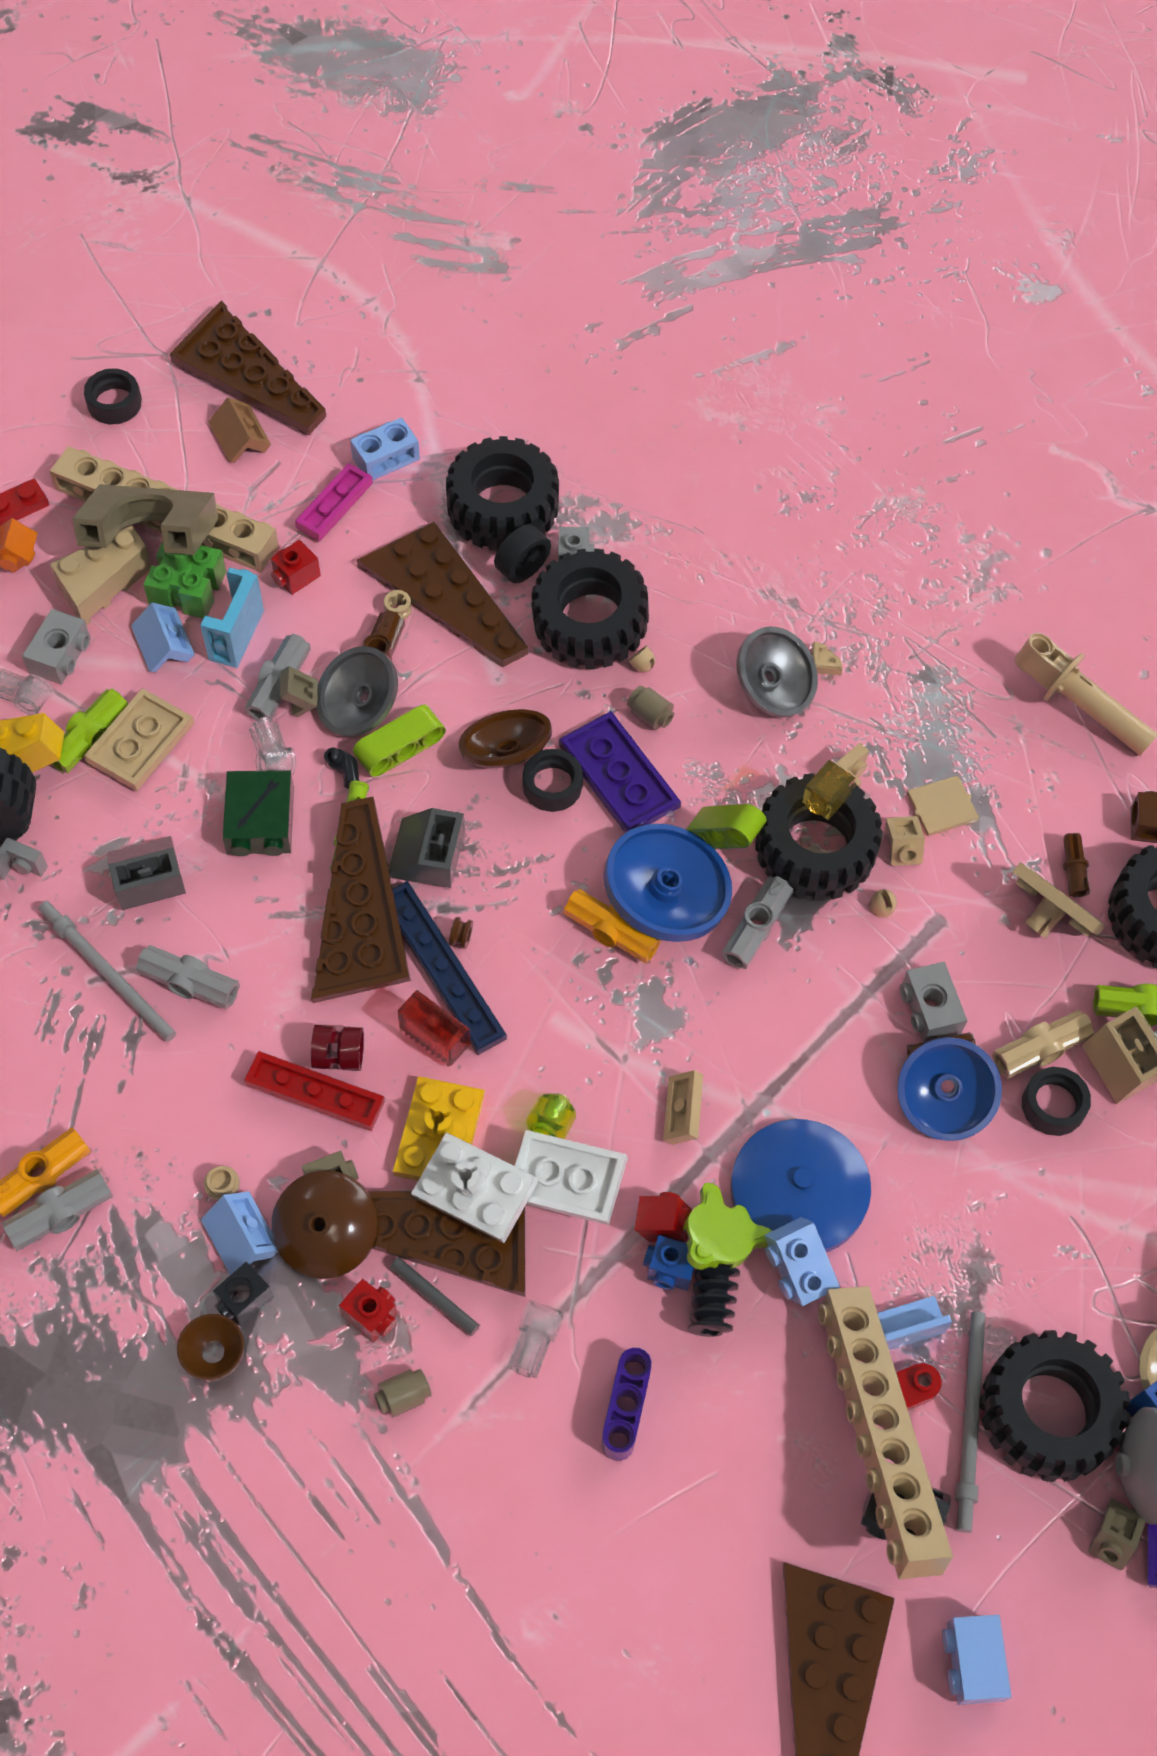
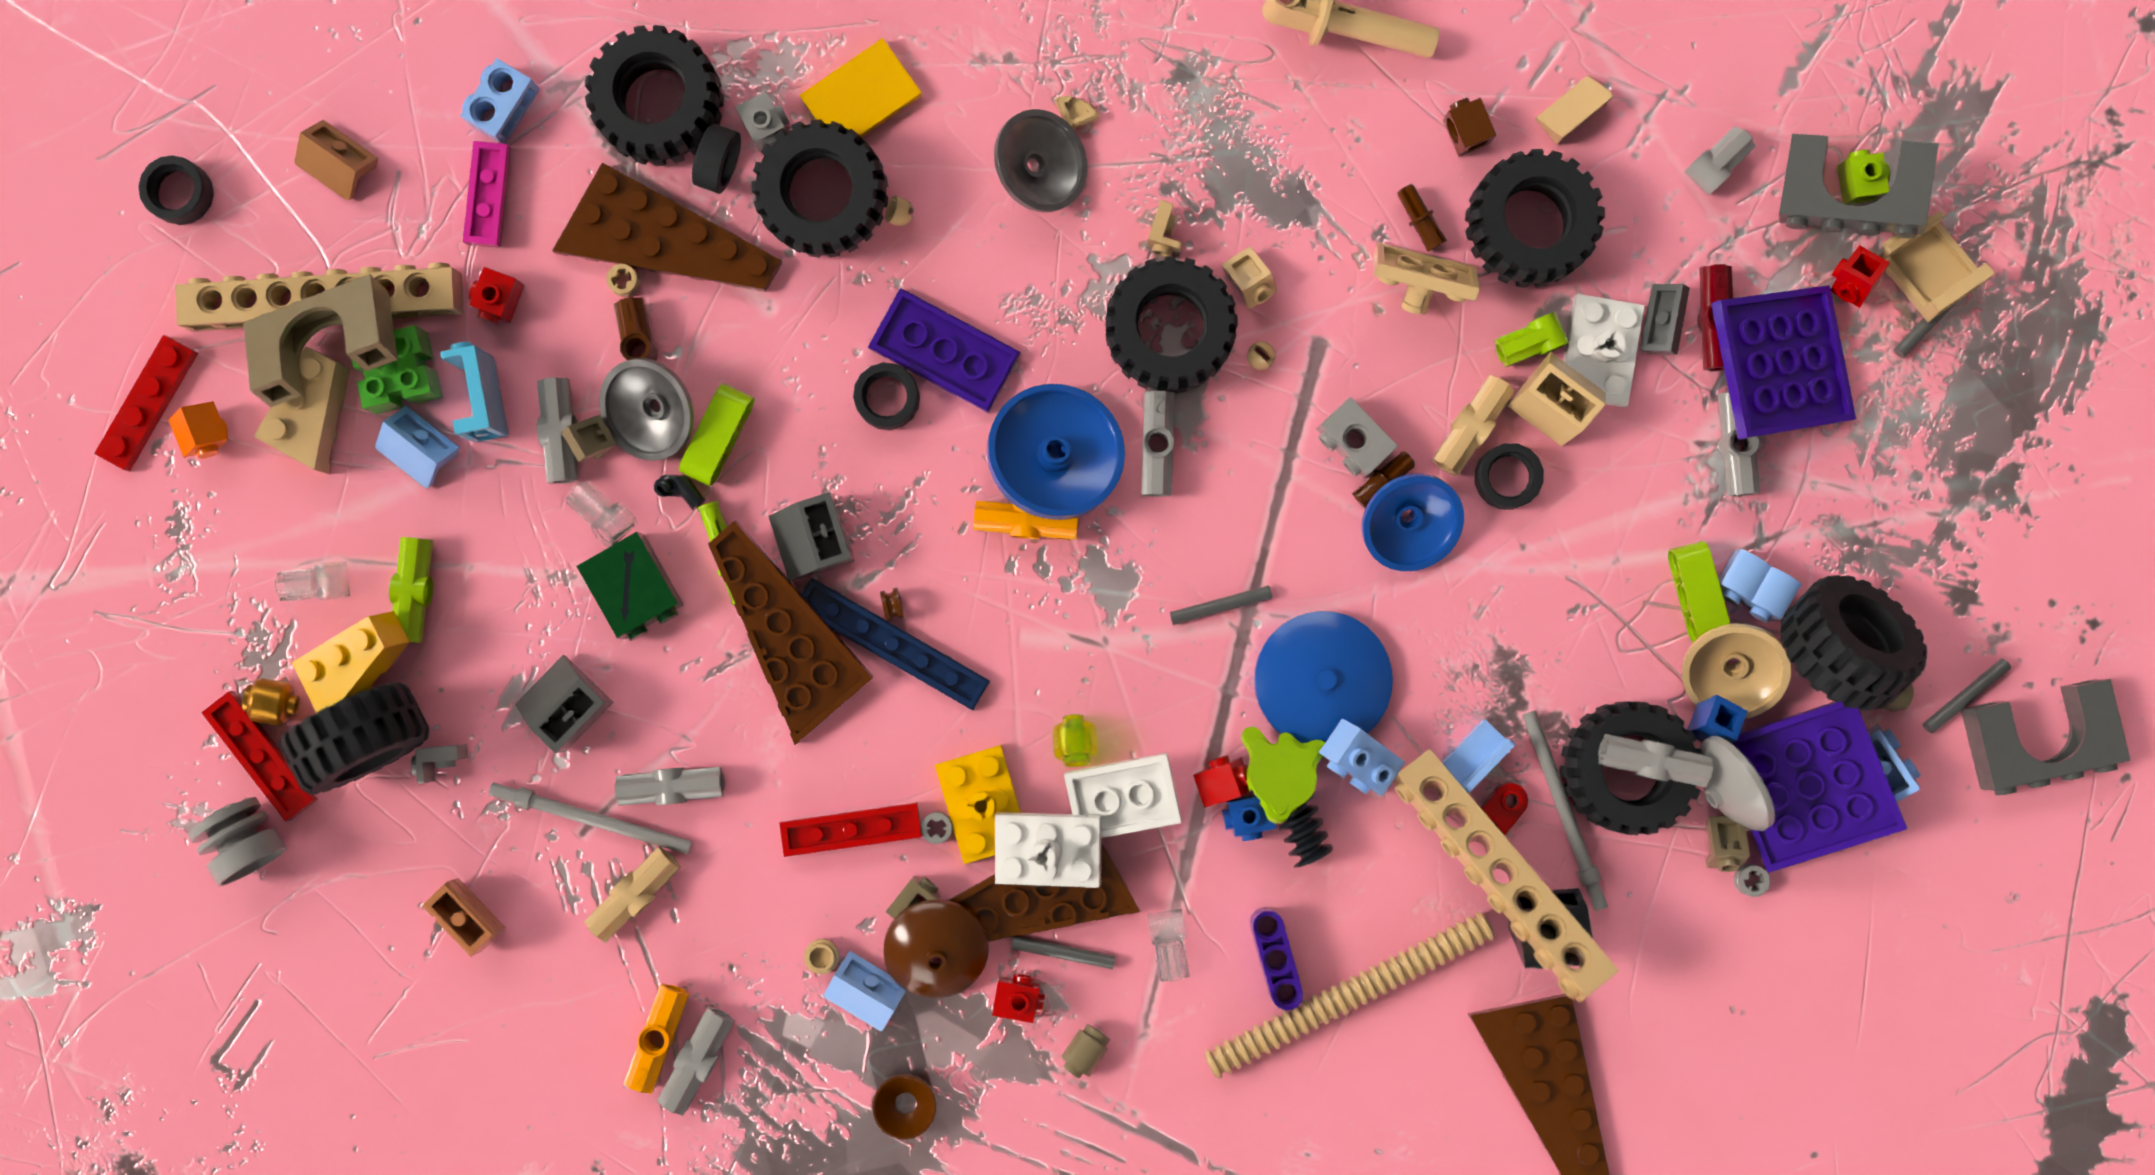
camera: 30 degrees left, 25 degrees up
light grey brick [22,609,91,685] -> none
tan plate [84,688,194,791] -> none
reddish brown wing [170,300,326,435] -> none
black brick [213,1261,274,1326] -> none
dark red wheel [311,1025,364,1071] -> none
clear red brick [397,990,471,1066] -> none
reddish brown dish [459,709,552,768] -> none
dark tan brick [627,685,674,730] -> none
tan plate [663,1070,703,1145] -> none
lime beam [686,804,767,849] -> none
clear yellow brick [802,760,856,820] -> none
tan piece [907,775,979,836] -> none
light blue brick [942,1615,1012,1705] -> none
none -> tan piece [584,846,681,943]
none -> yellow tile [799,38,922,137]
none -> light grey bush [921,812,953,844]
none -> dark grey bar [1169,585,1272,625]
none -> tan piece [1204,911,1494,1079]
none -> light grey piece [1598,734,1713,787]
none -> light grey bush [1734,864,1770,897]

